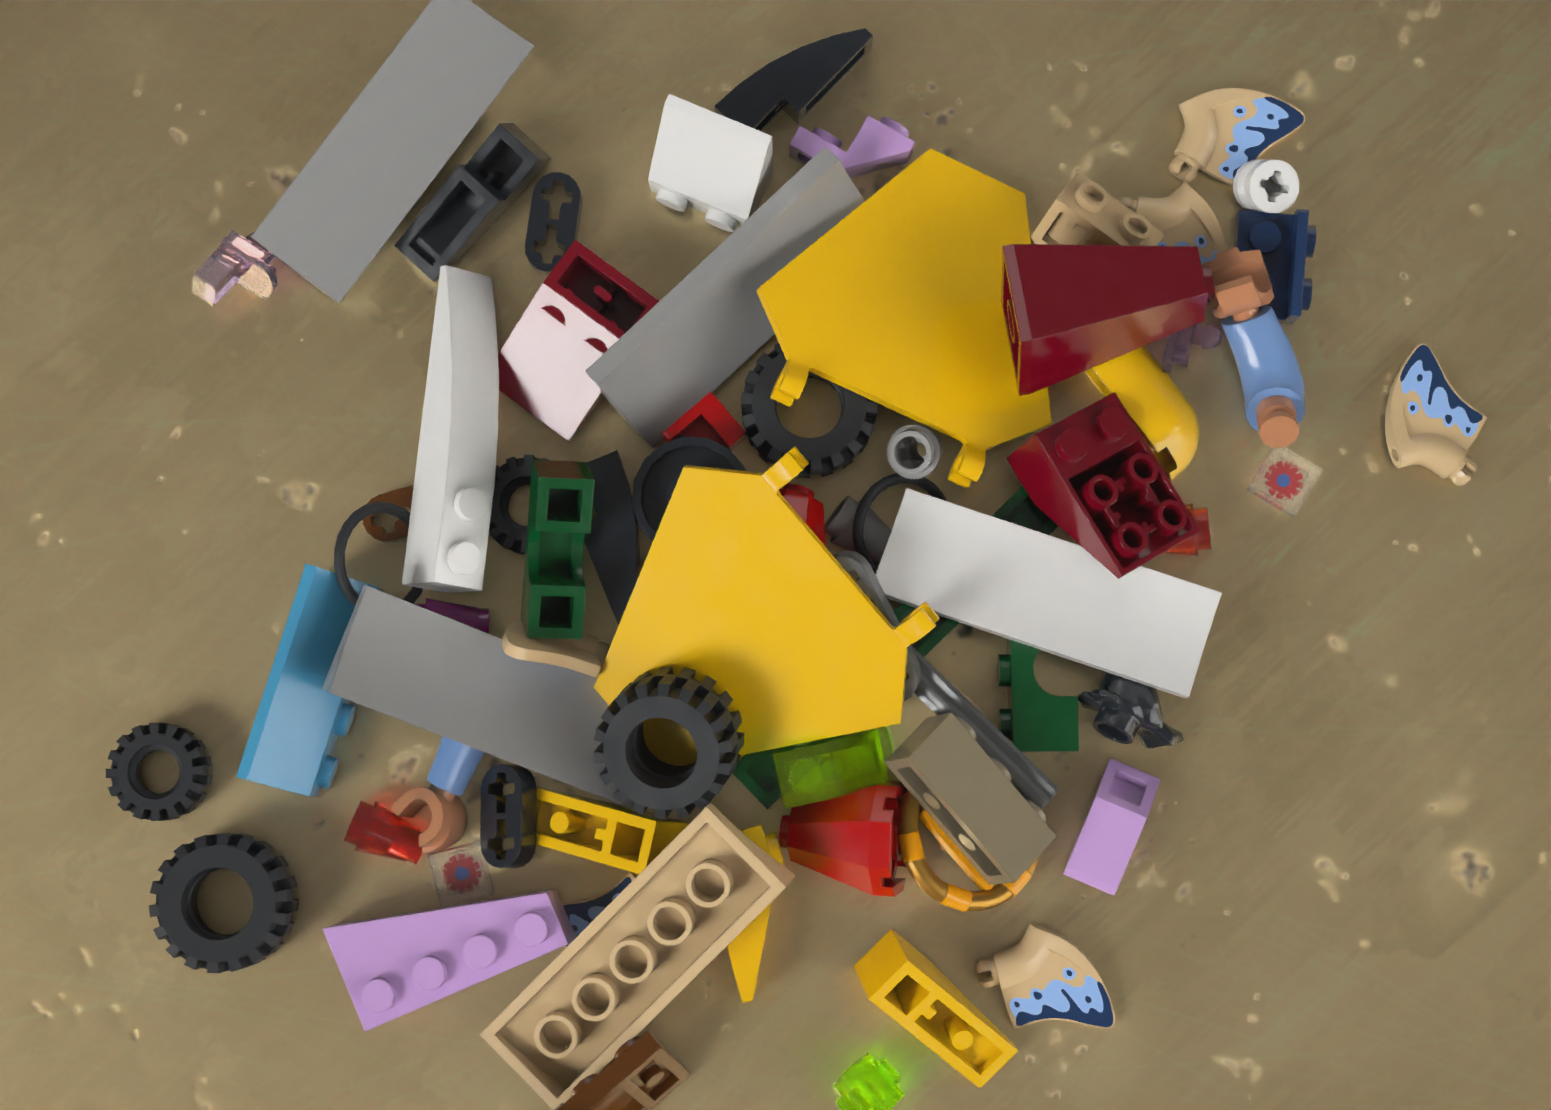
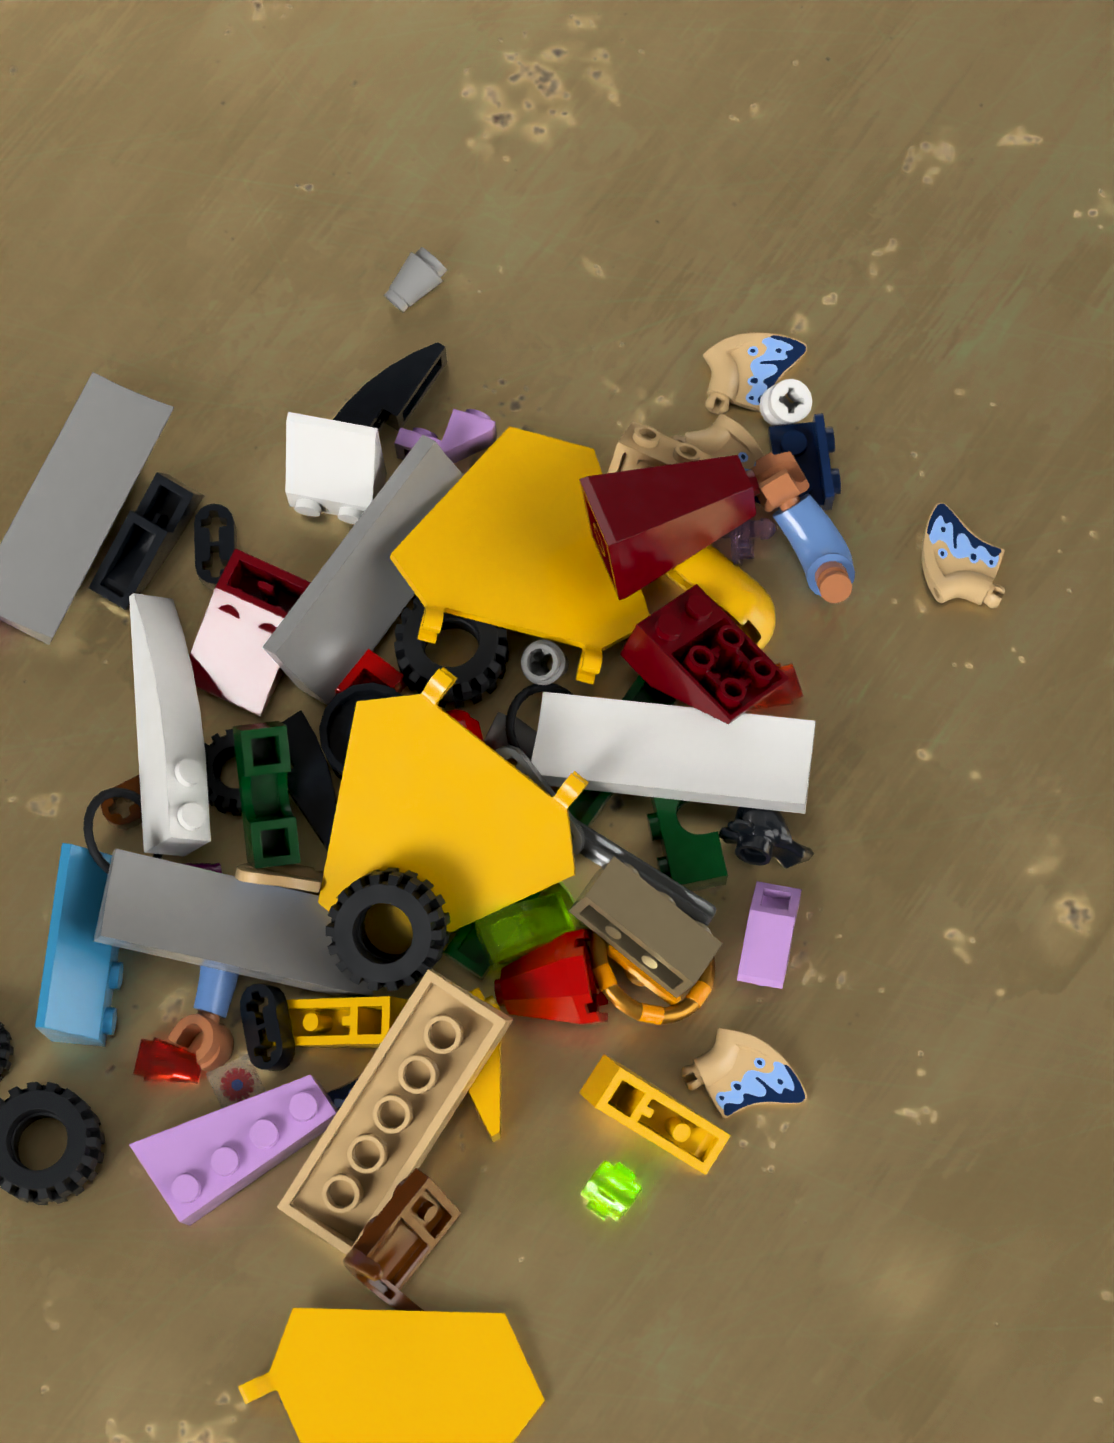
camera: 10 degrees left, 10 degrees down
clear tile [1246,447,1323,517] -> none

